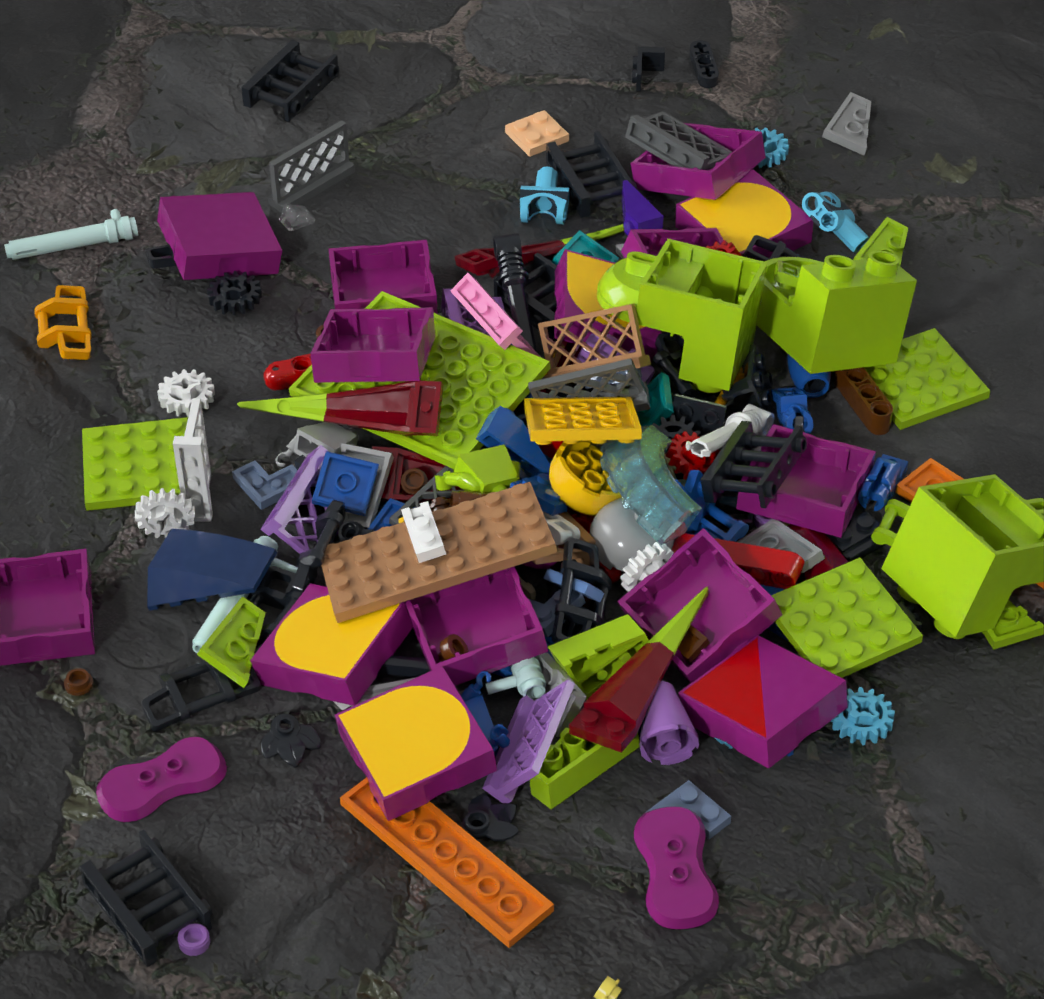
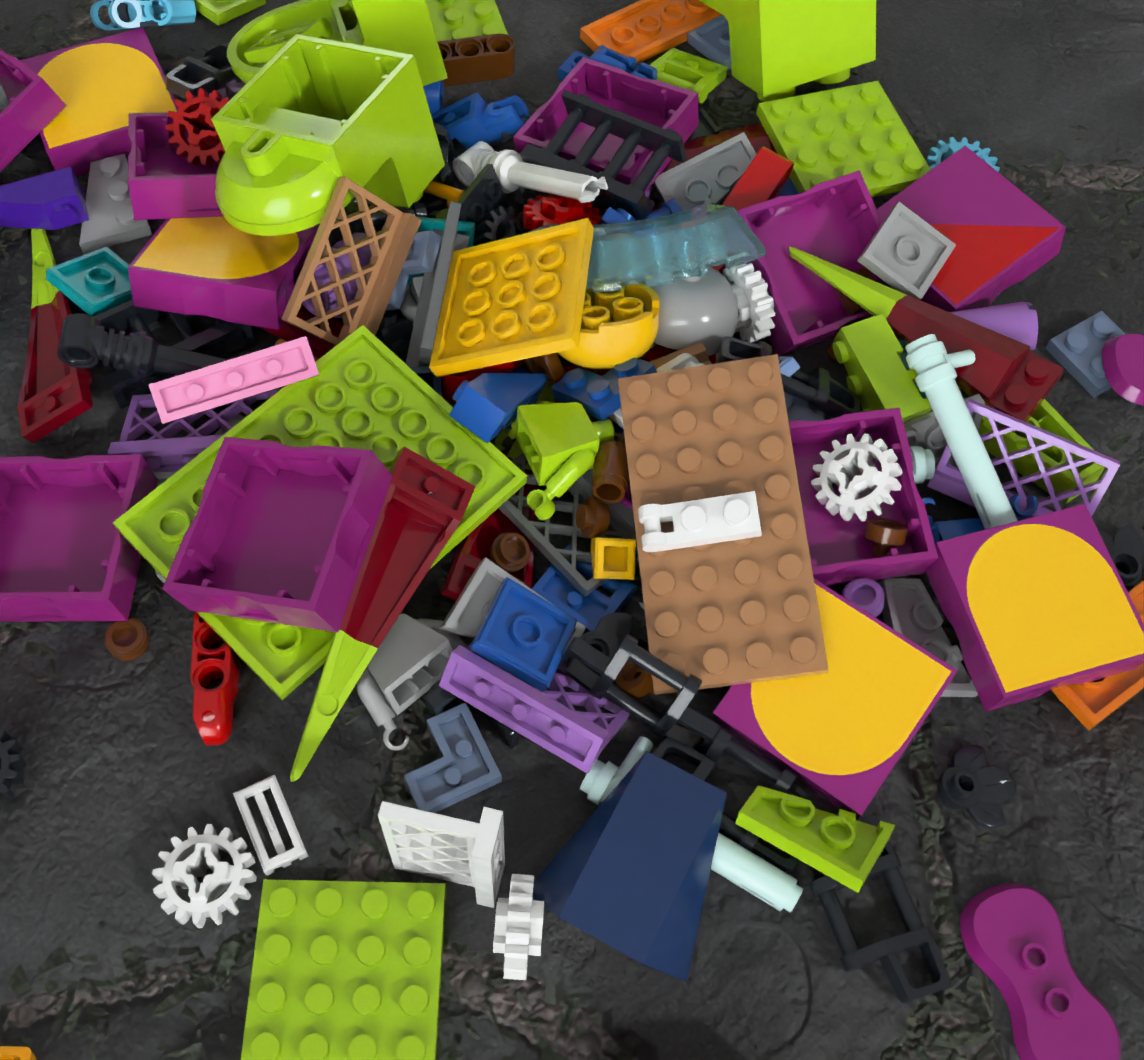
camera: 85 degrees left, 15 degrees up
none -> white tile [233,775,309,876]
none -> white gear [811,433,903,521]
none -> medium lavender tile [842,578,884,617]
none -> light grey plate [857,202,956,300]
none -> light aqua cylinder [905,334,1018,530]

